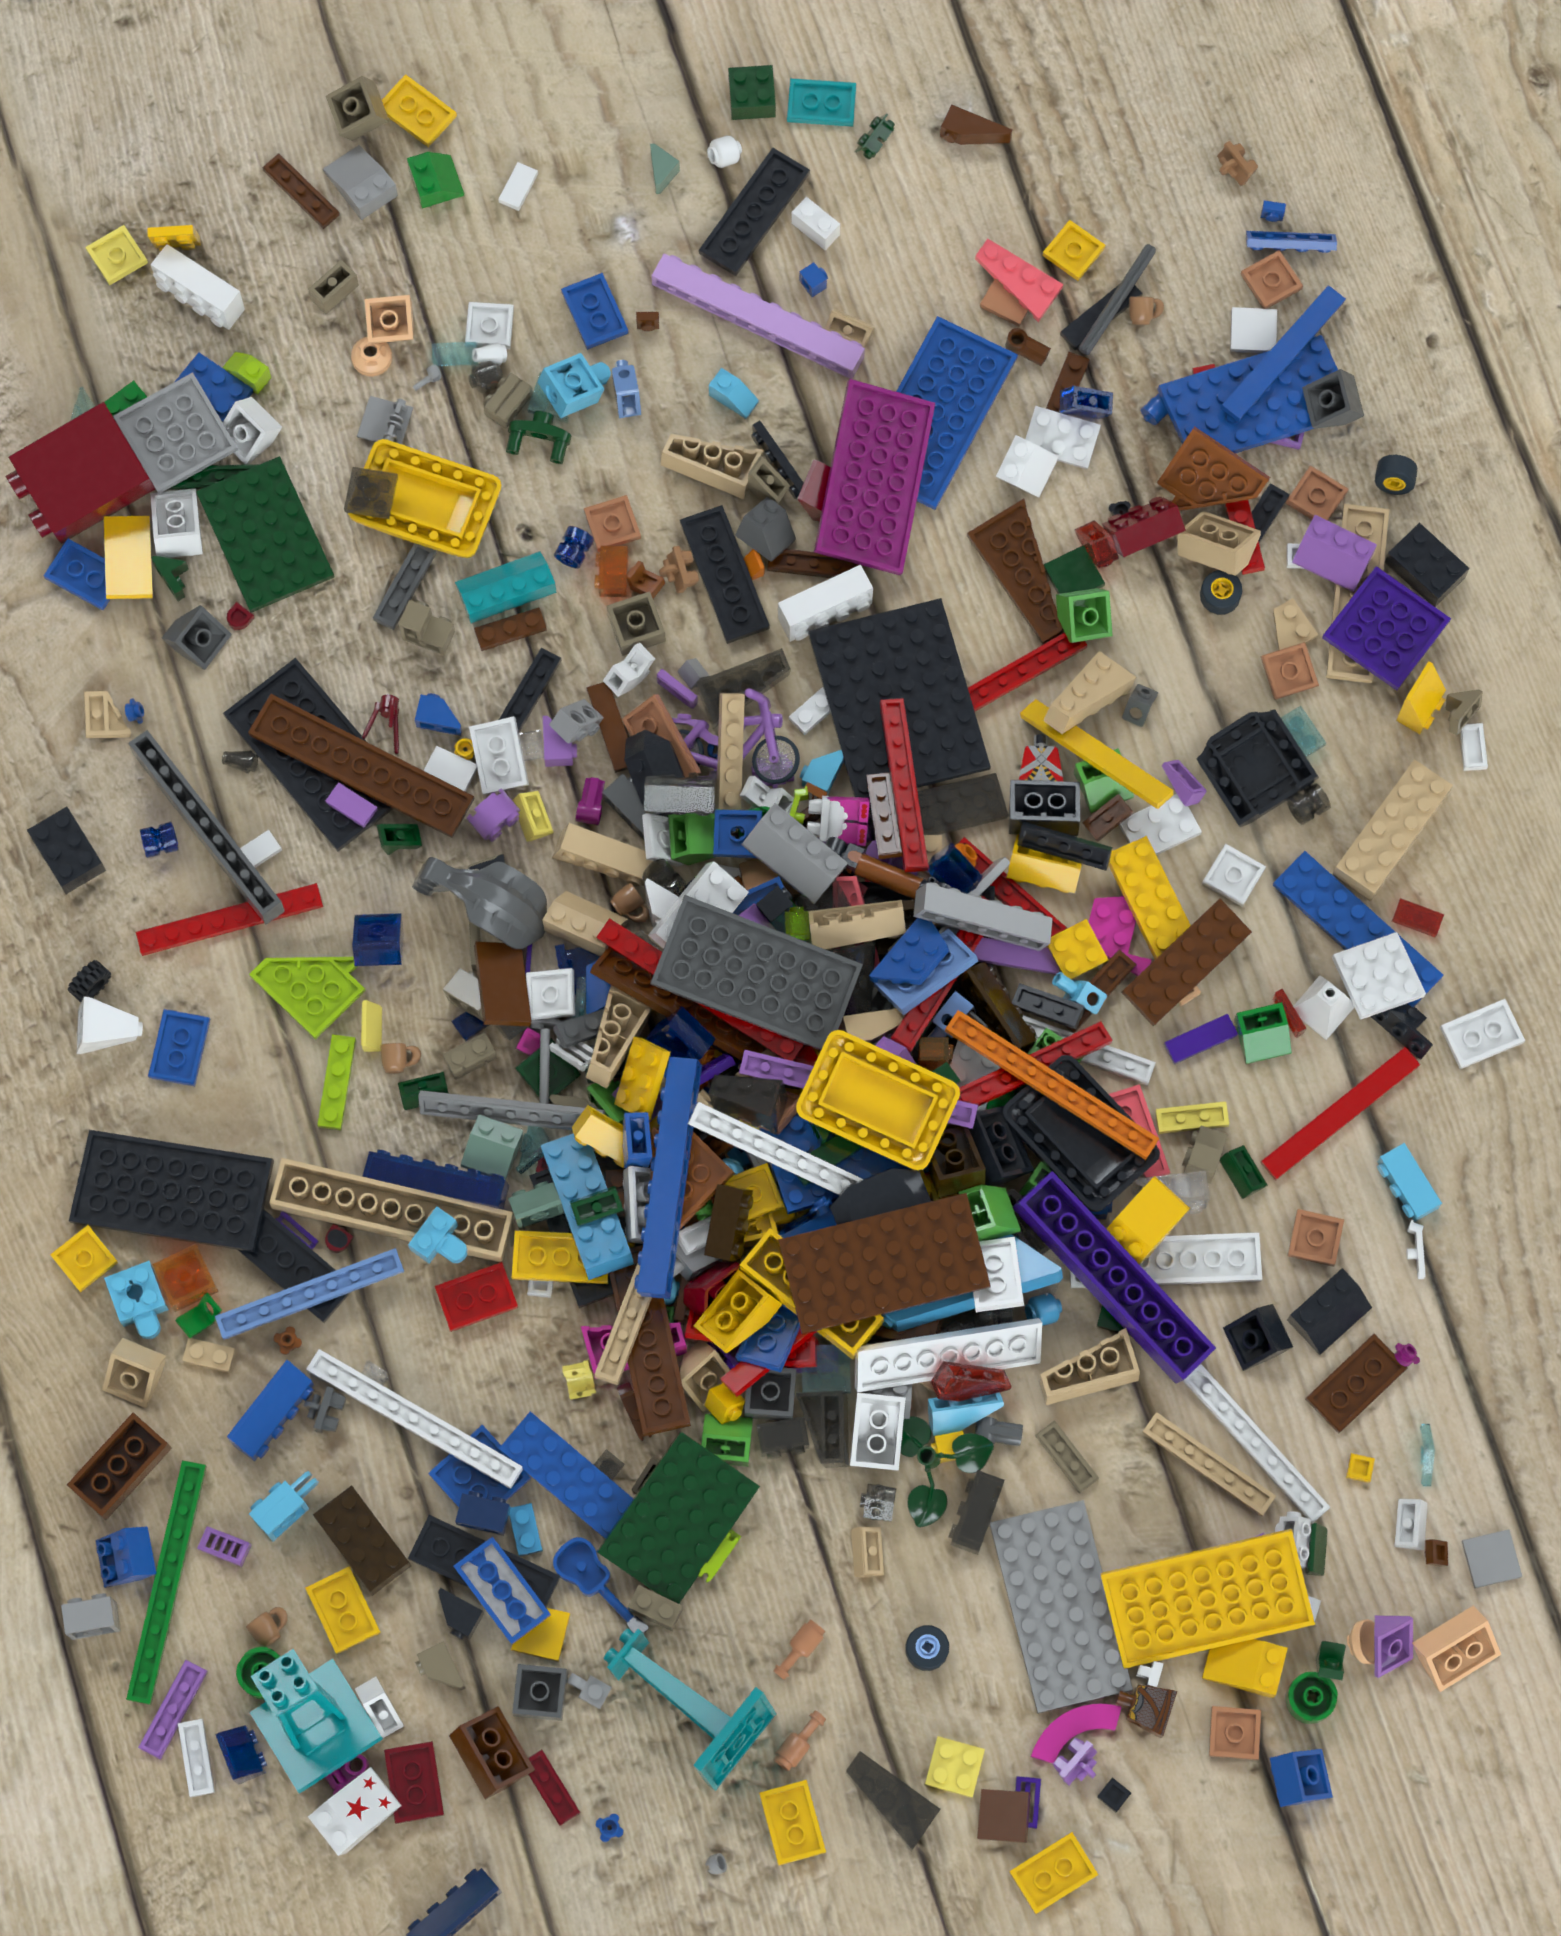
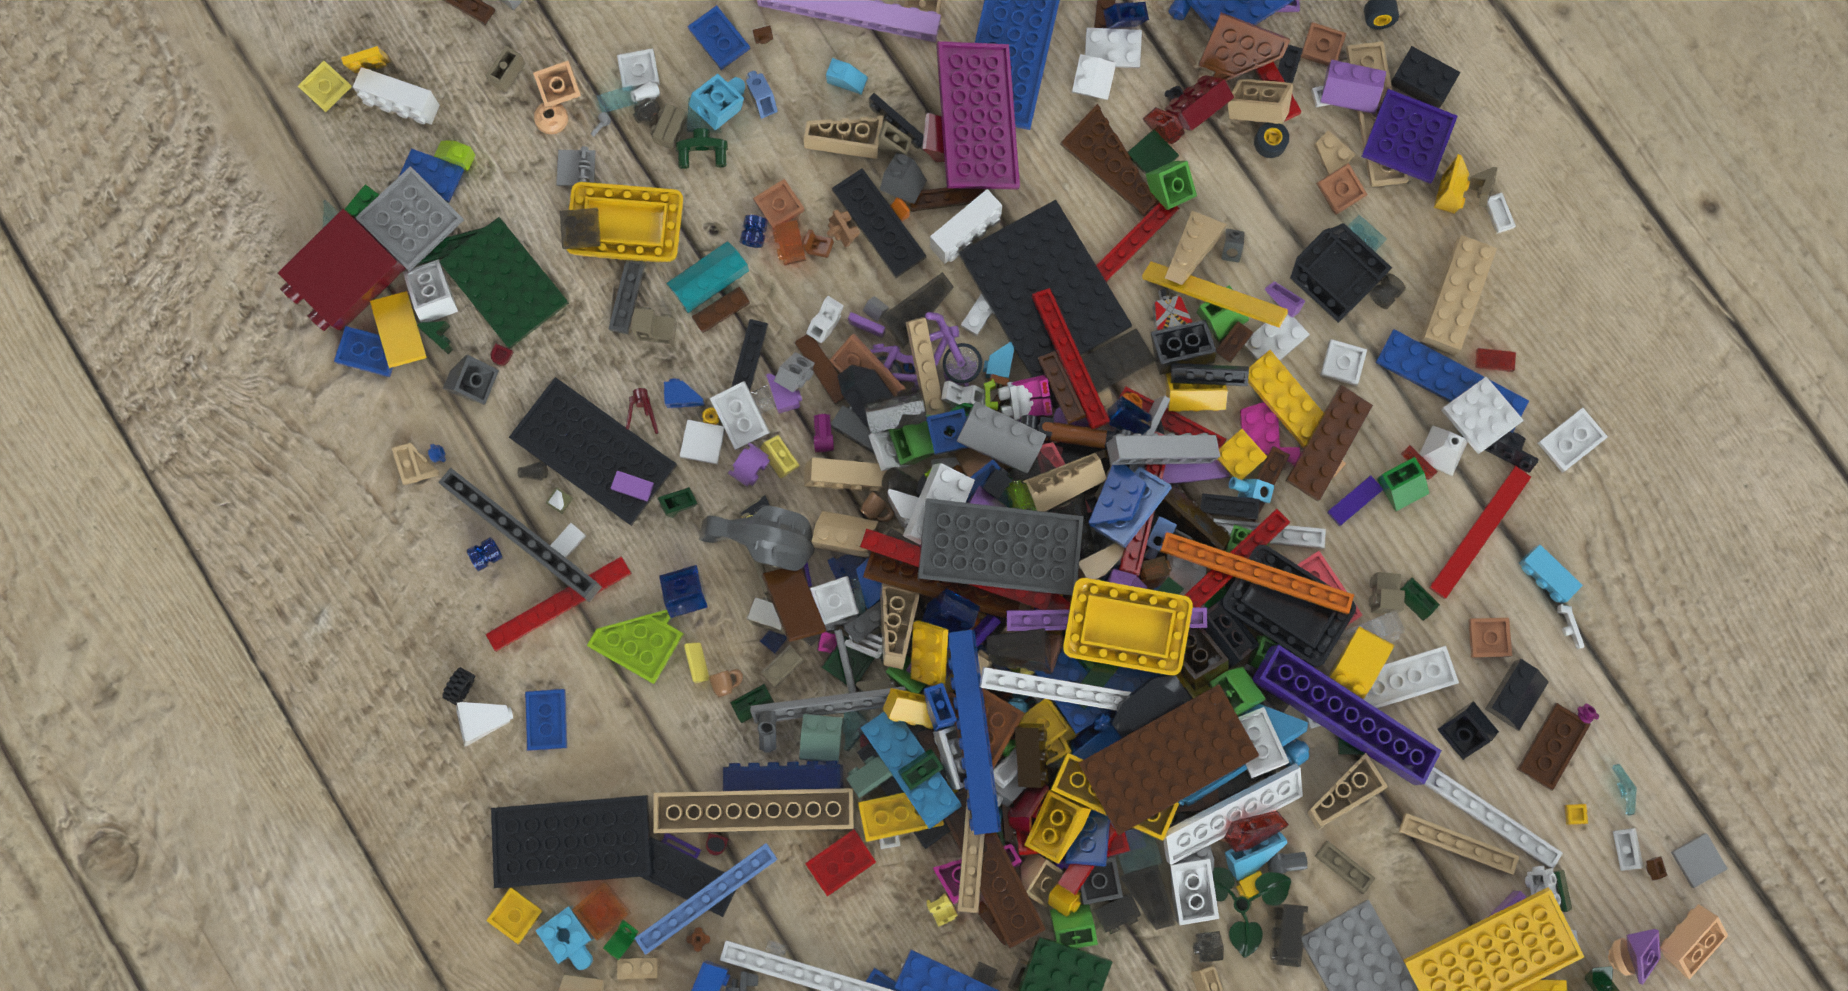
camera: 15 degrees left, 5 degrees up
black brick [27,807,106,894] -> none
white slope [223,397,282,465] -> none
reddish brown plate [248,694,475,838] -> none
lime plate [317,1034,356,1130] -> none
medium azure brick [408,1206,468,1264] -> none
dark tan brick [607,591,666,656] -> none
light yellow plate [1155,1102,1229,1134] -> none
none -> tile [546,487,573,514]
none -> dark grey piece [758,710,777,753]

